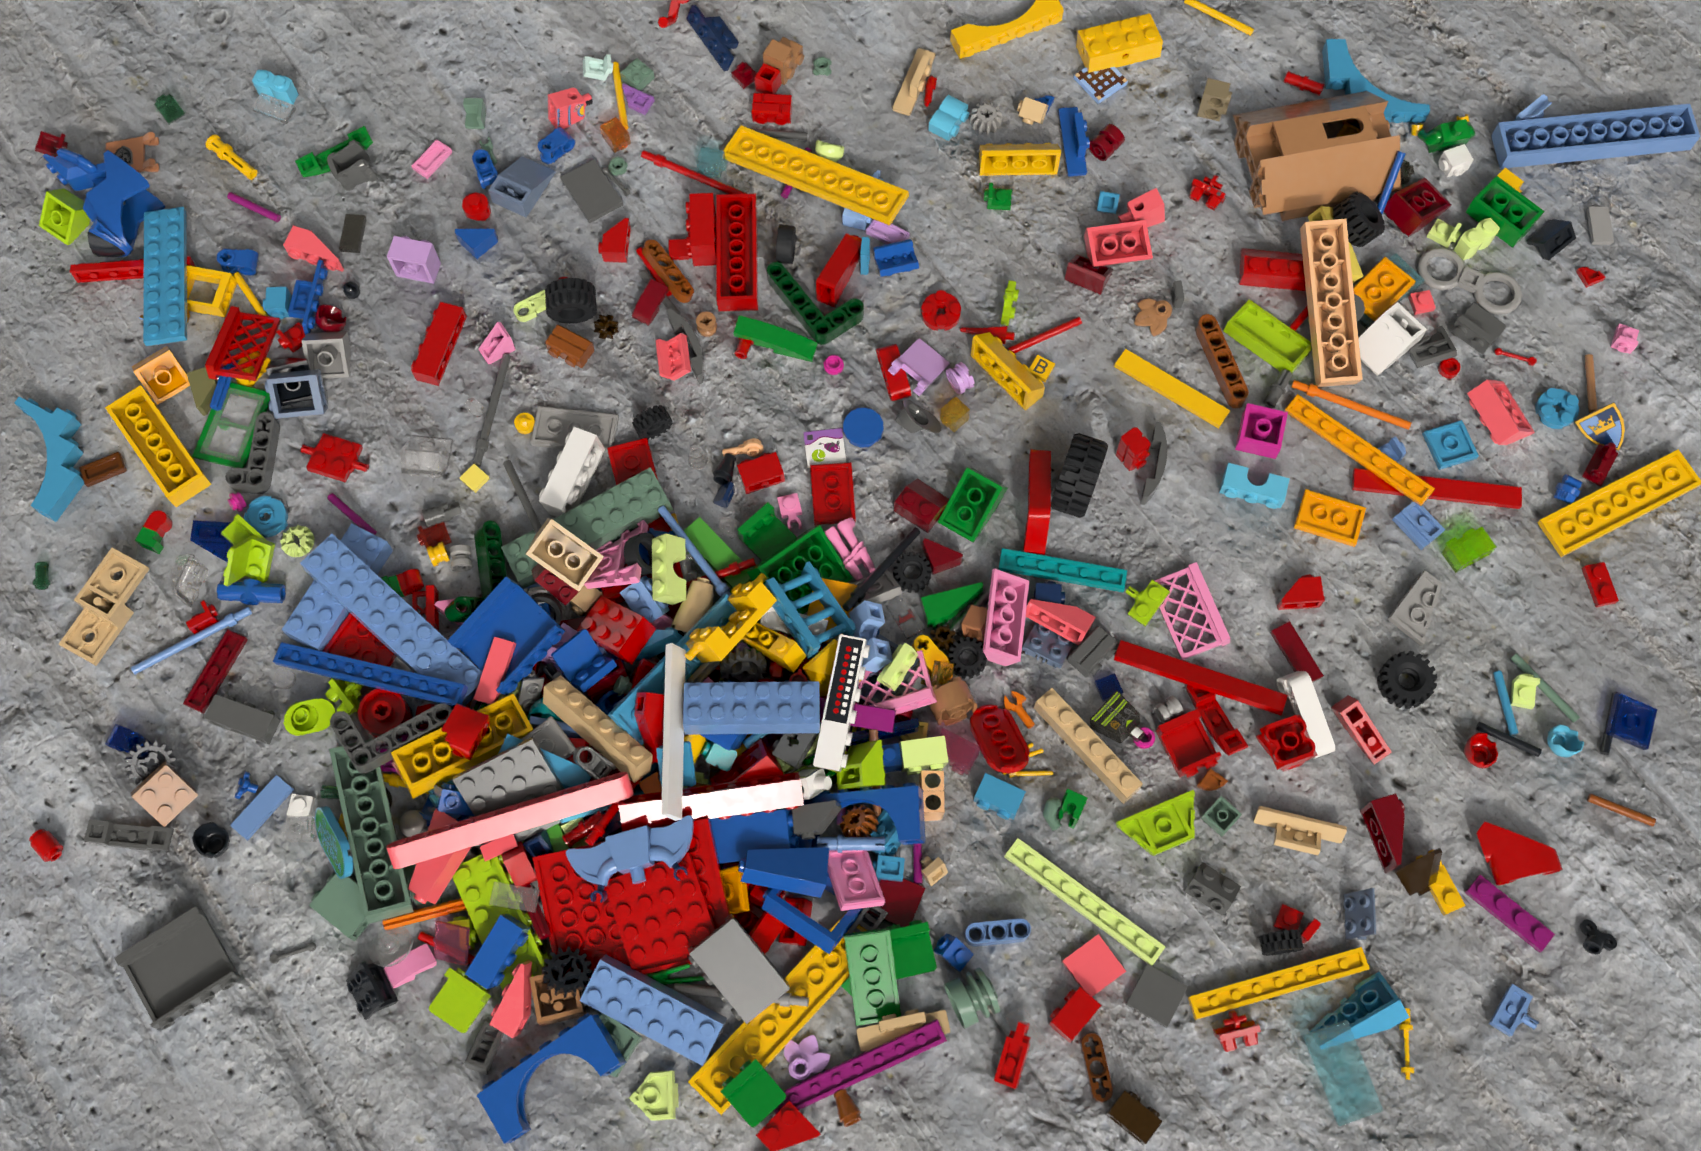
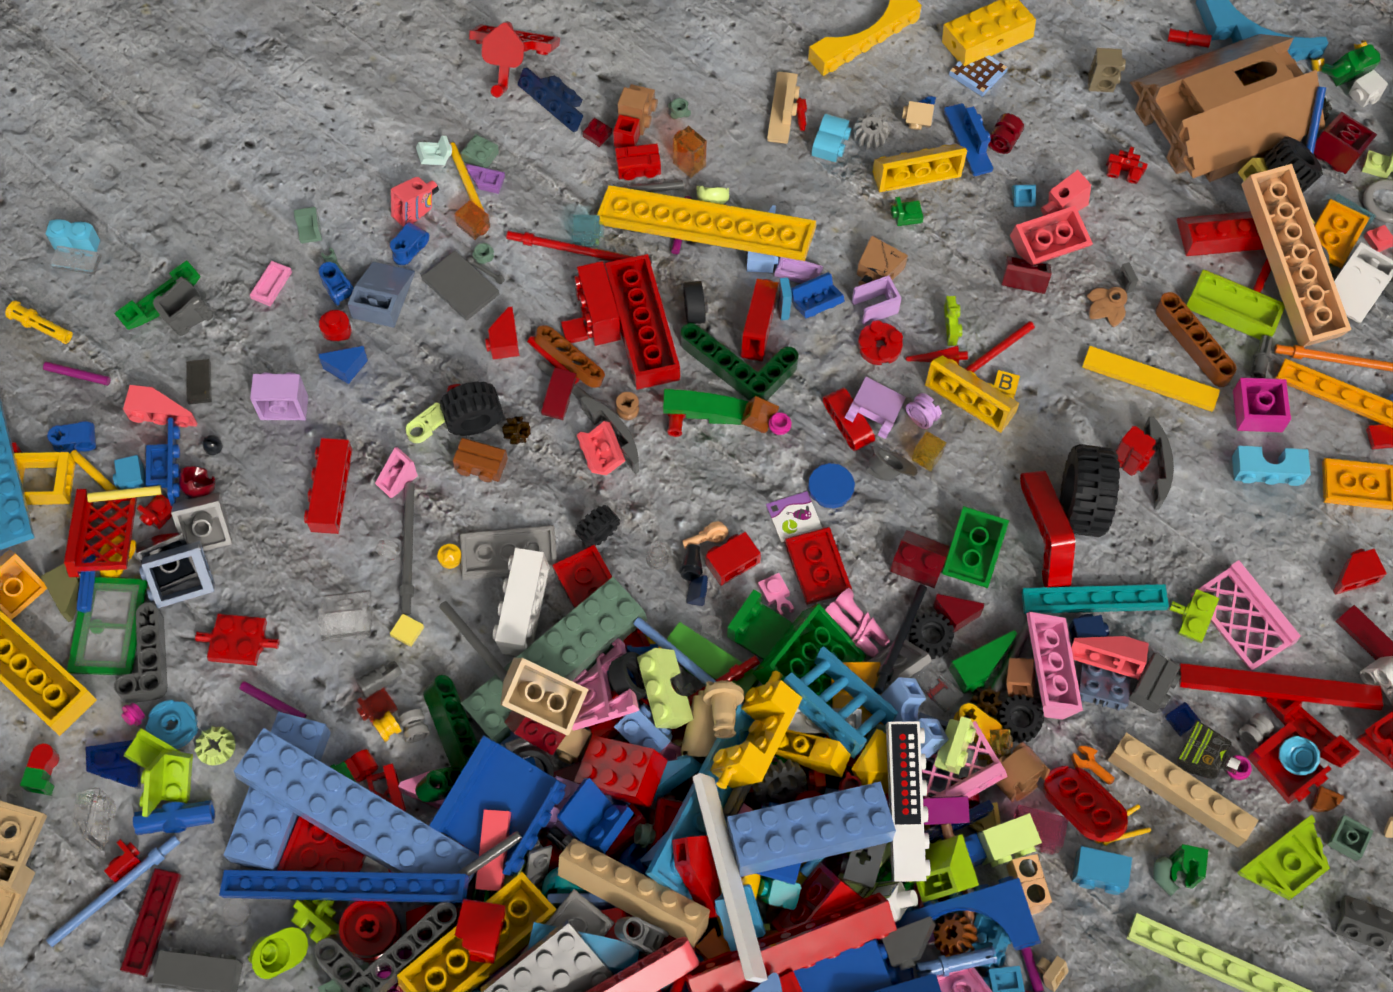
camera: 15 degrees left, 5 degrees down
none -> light yellow bar [87,485,162,502]
none -> dark grey bar [455,831,522,876]
none -> clear orange brick [673,125,707,178]
none -> tan piece [703,681,744,738]
none -> dark orange panel [741,396,779,433]
none -> lavender piece [851,275,902,325]
none -> medium nougat torso [857,236,908,286]
none -> medium azure hair [1279,736,1320,776]

